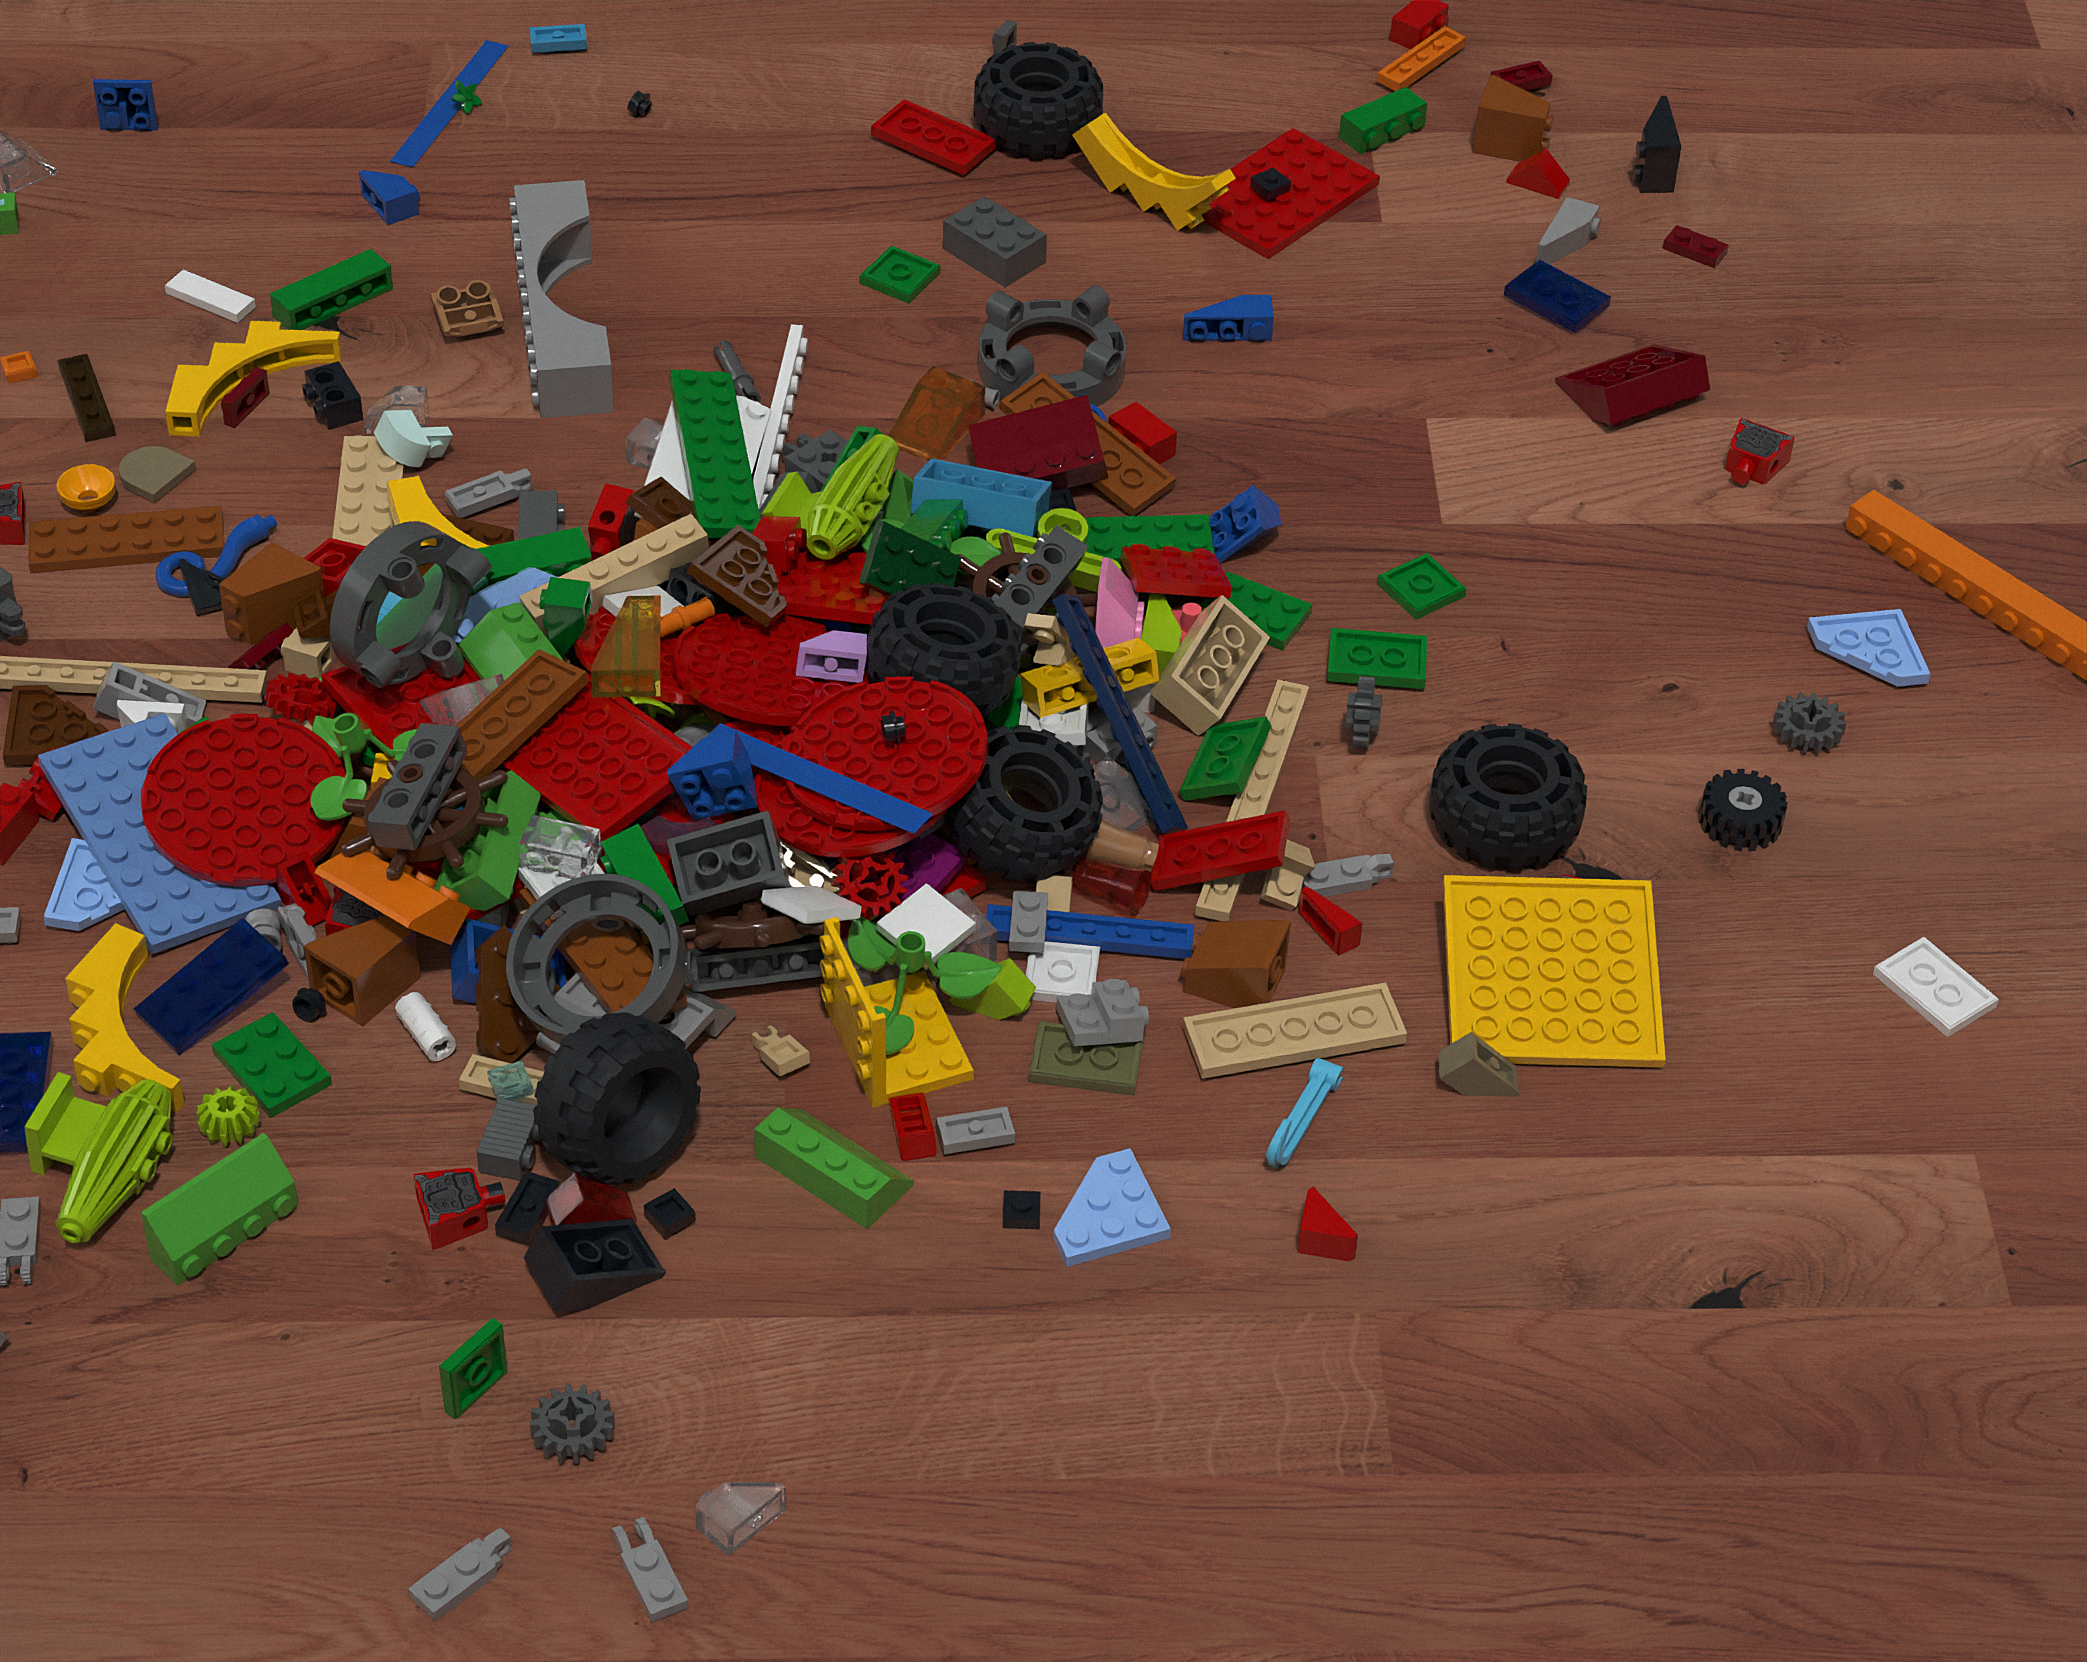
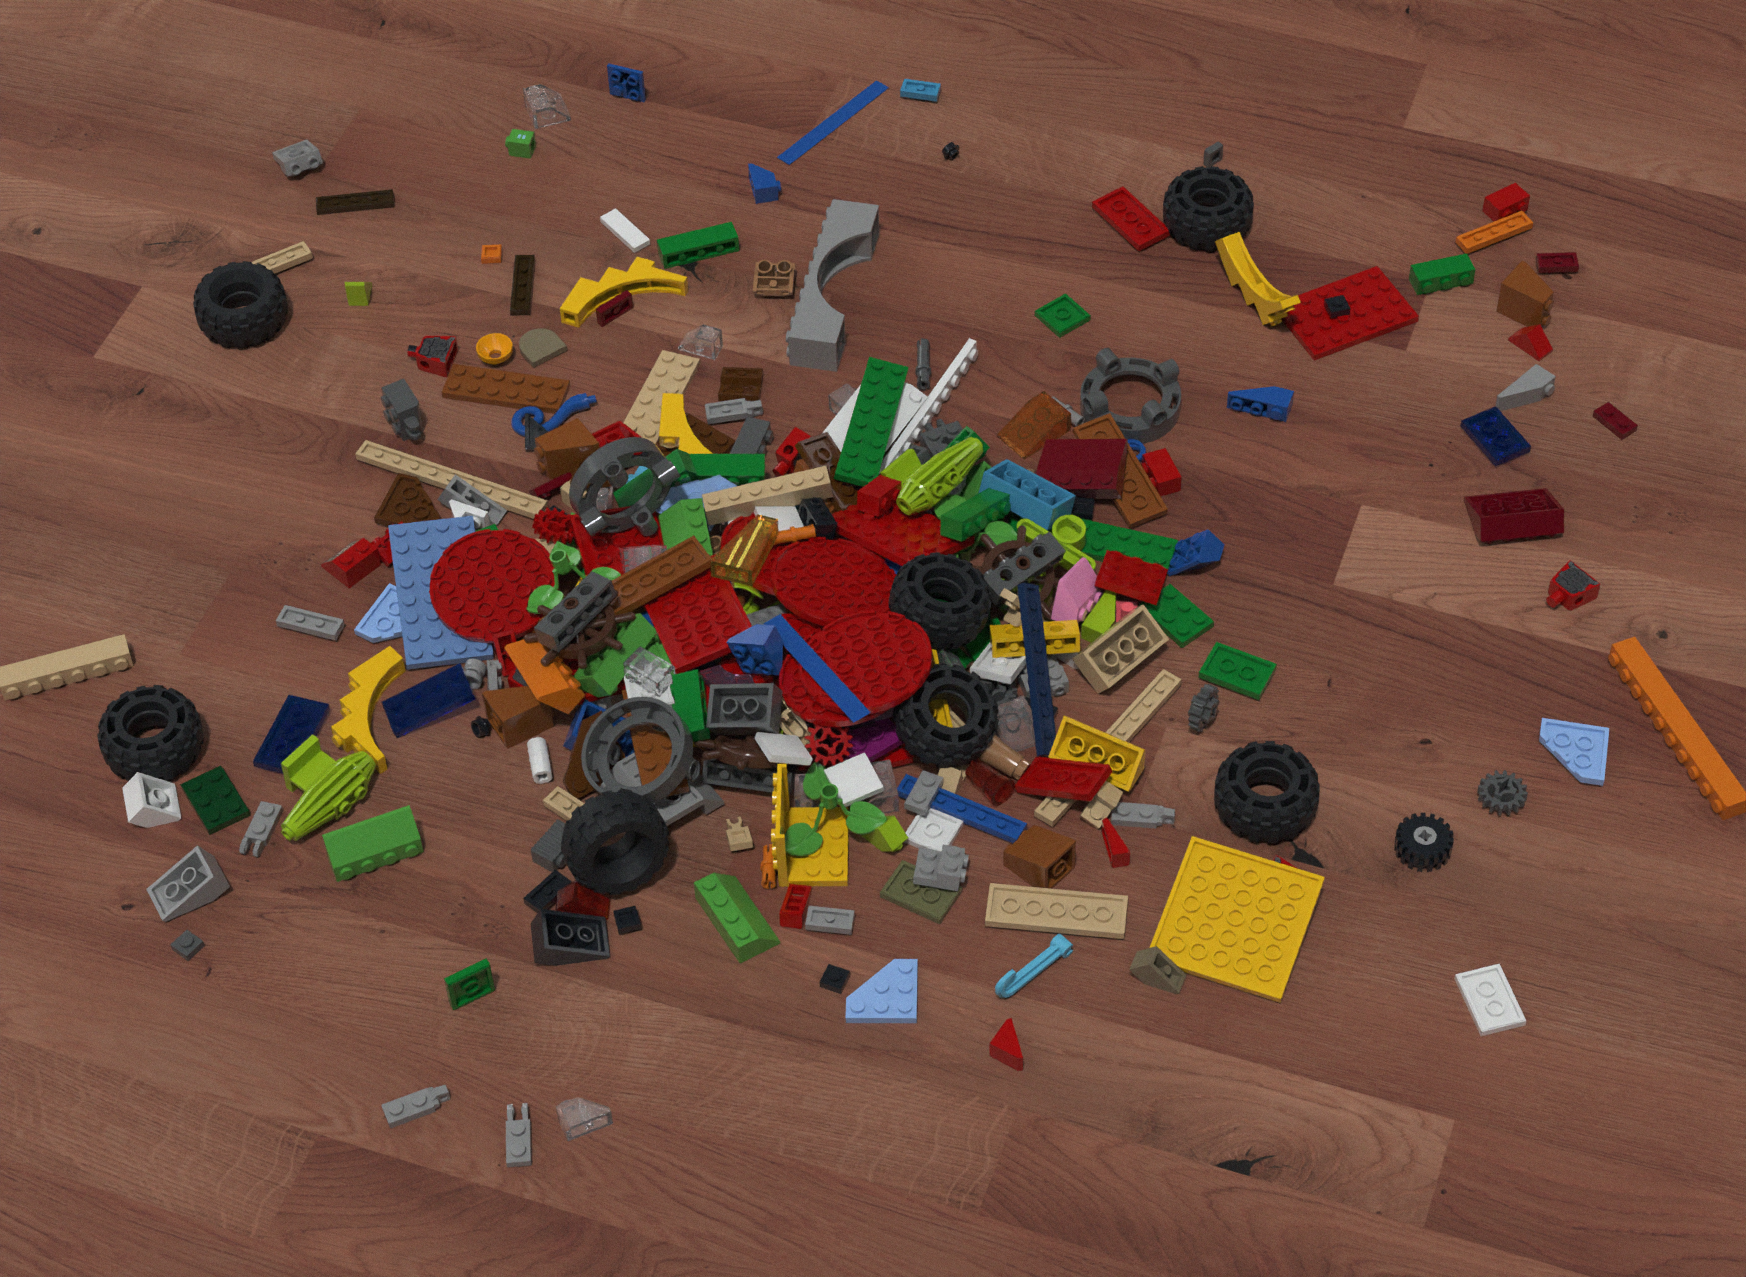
camera: 25 degrees right, 5 degrees up
lime gear [196,1085,260,1147] -> none
green plate [211,1012,332,1118] -> none
black brick [302,361,363,430] -> none
light aqua brick [374,410,453,467] -> none
torso [413,1167,505,1250] -> none
green plant [451,80,483,114] -> none
clear light blue tile [487,1061,534,1100] -> none
dark grey gear [529,1384,615,1463] -> none
green slope [539,577,593,657] -> none
reddish brown plate [687,525,787,628] -> none
lavender slope [796,630,867,683] -> none
dark green plate [859,521,961,597] -> none
black plate [880,711,906,745] -> none
dark grey brick [943,196,1047,287] -> none
green plate [1179,716,1272,801] -> none
green tile [1377,553,1467,620] -> none
black slope [1632,95,1682,193] -> none
none -> reddish brown slope [718,367,763,402]
none -> orange pin [760,844,778,889]
none -> yellow slope [1048,716,1146,792]

